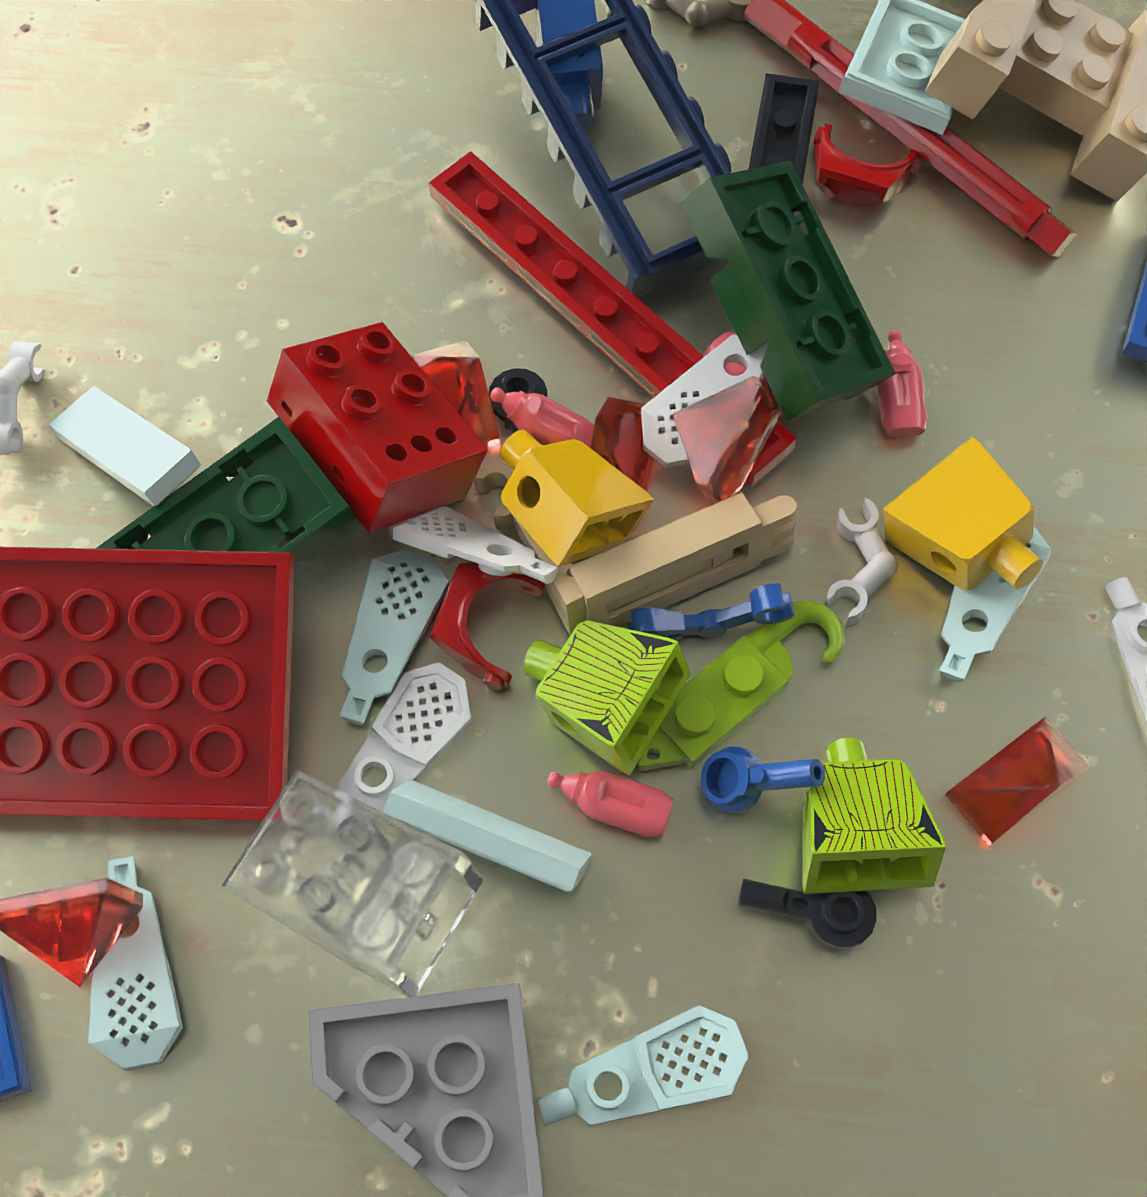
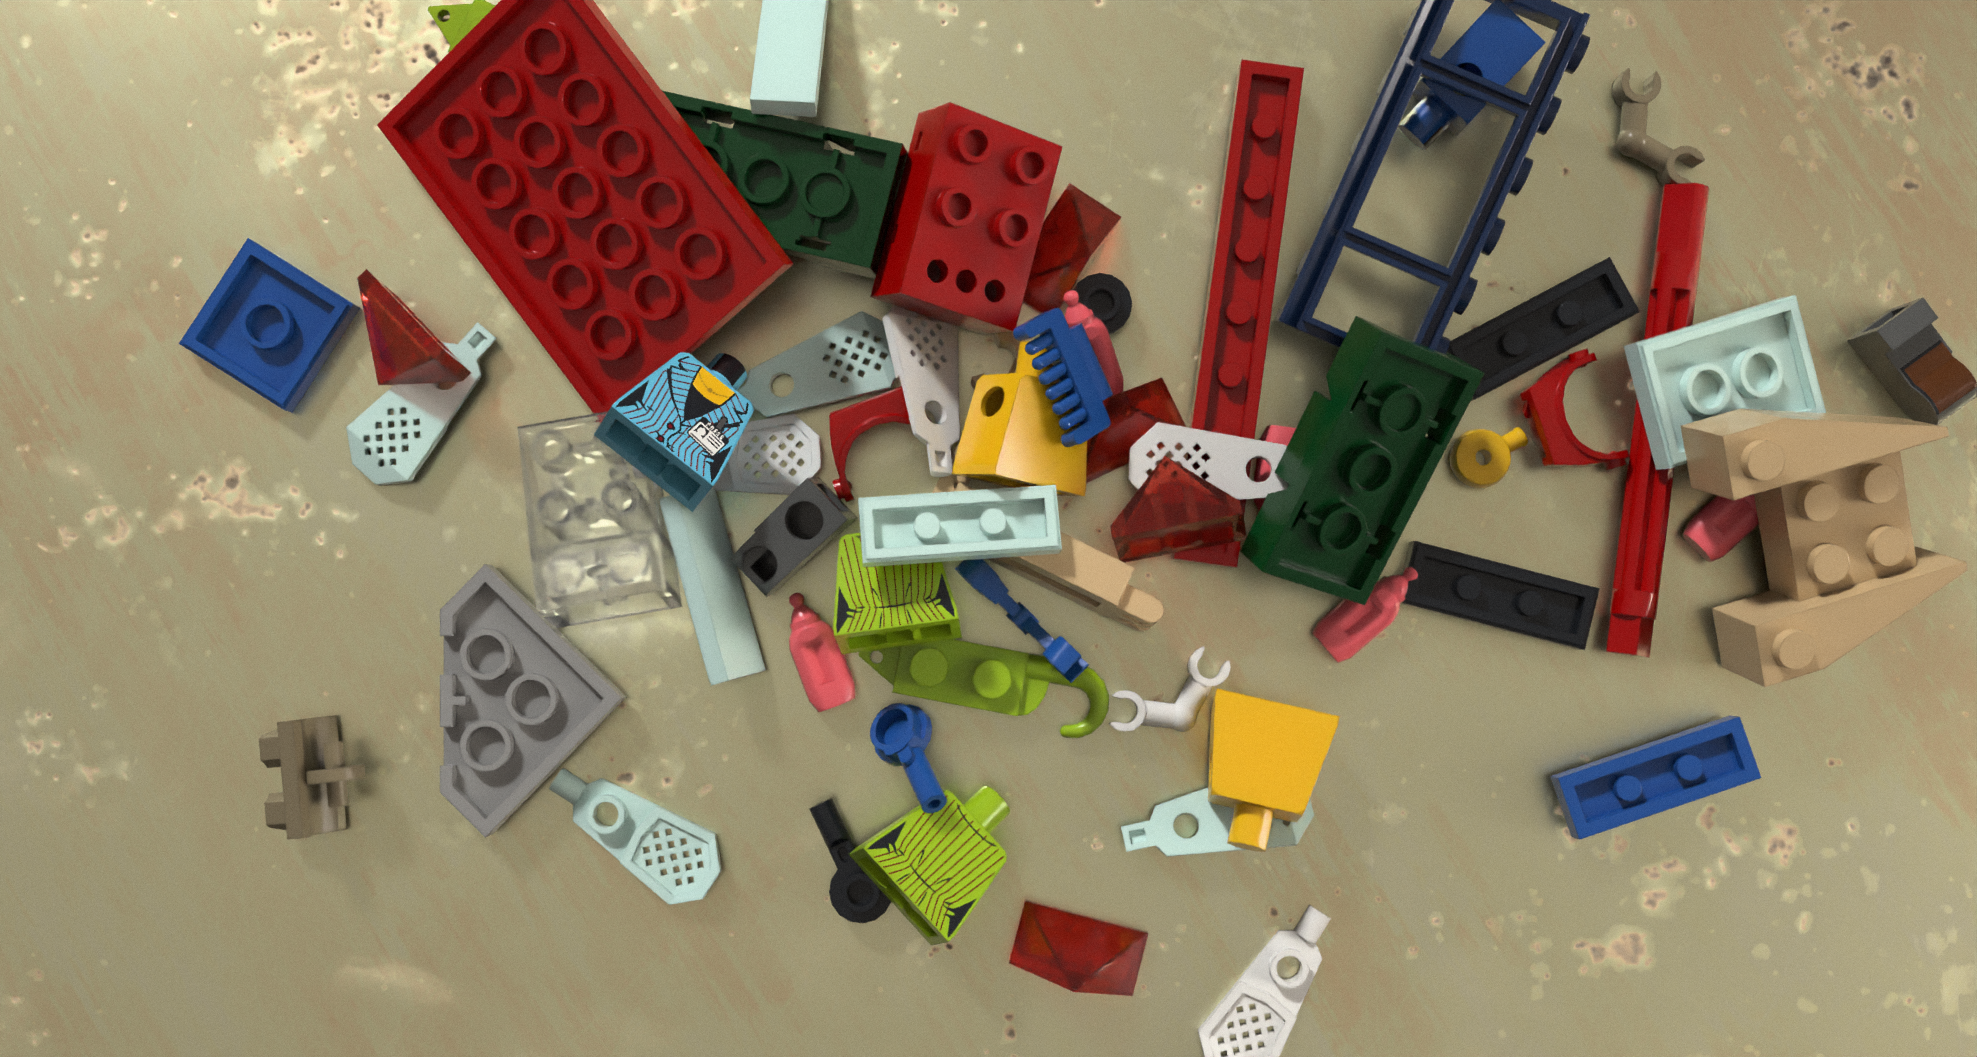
camera: 50 degrees right, 20 degrees up
none -> medium azure torso [594,352,754,512]
none -> dark grey leg [731,477,858,597]
none -> light aqua tile [858,485,1062,567]
none -> blue piece [1013,308,1113,447]
none -> black tile [1401,541,1600,650]
none -> yellow piece [1450,427,1528,488]
none -> coral piece [1682,495,1759,562]

